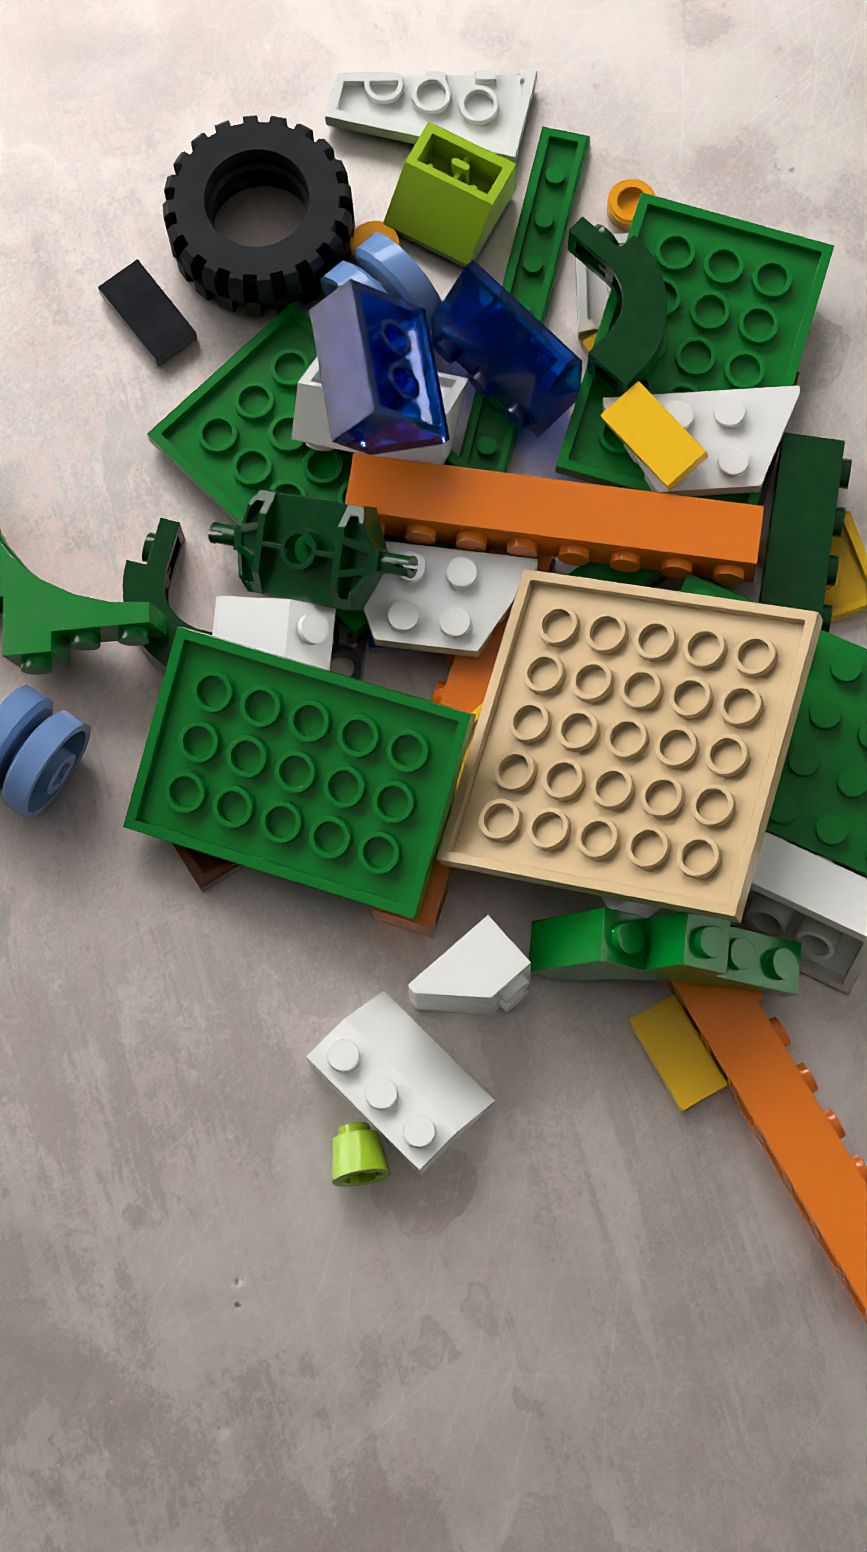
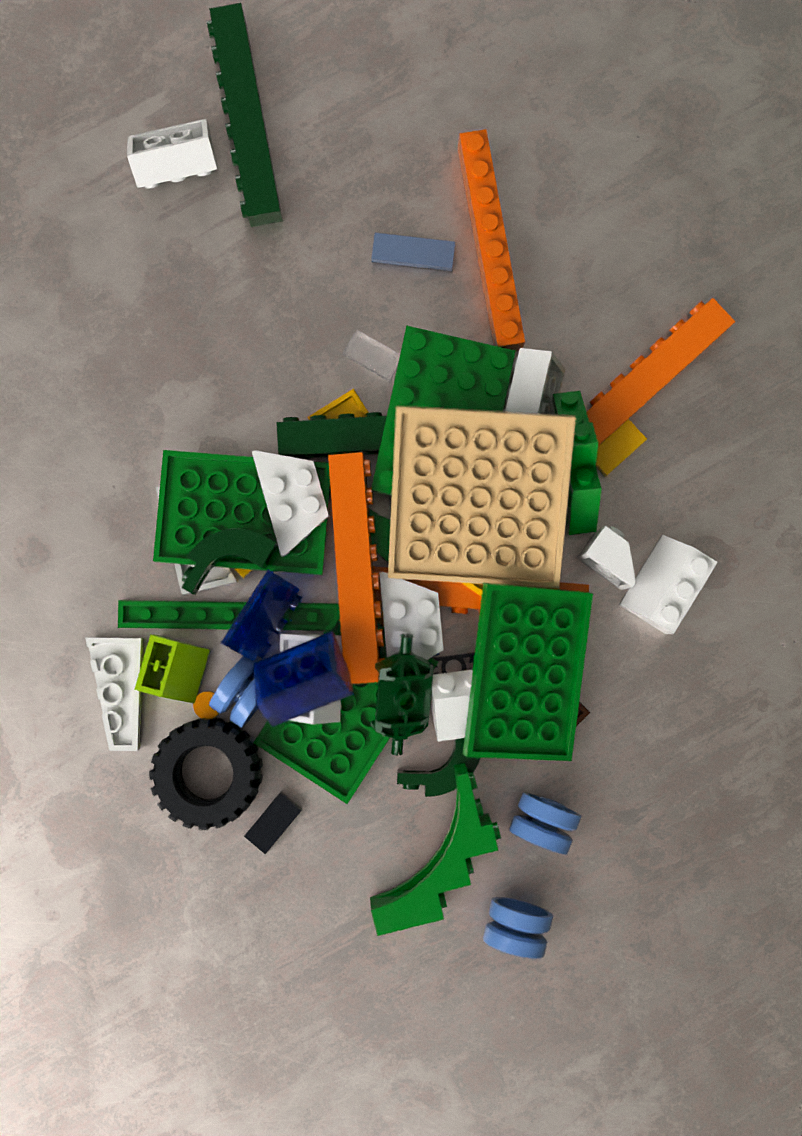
camera: 110 degrees left, 10 degrees up
lime hat [331,1122,391,1187] -> none
yellow tile [600,381,708,492] -> none
light orange tile [607,179,656,231] -> none

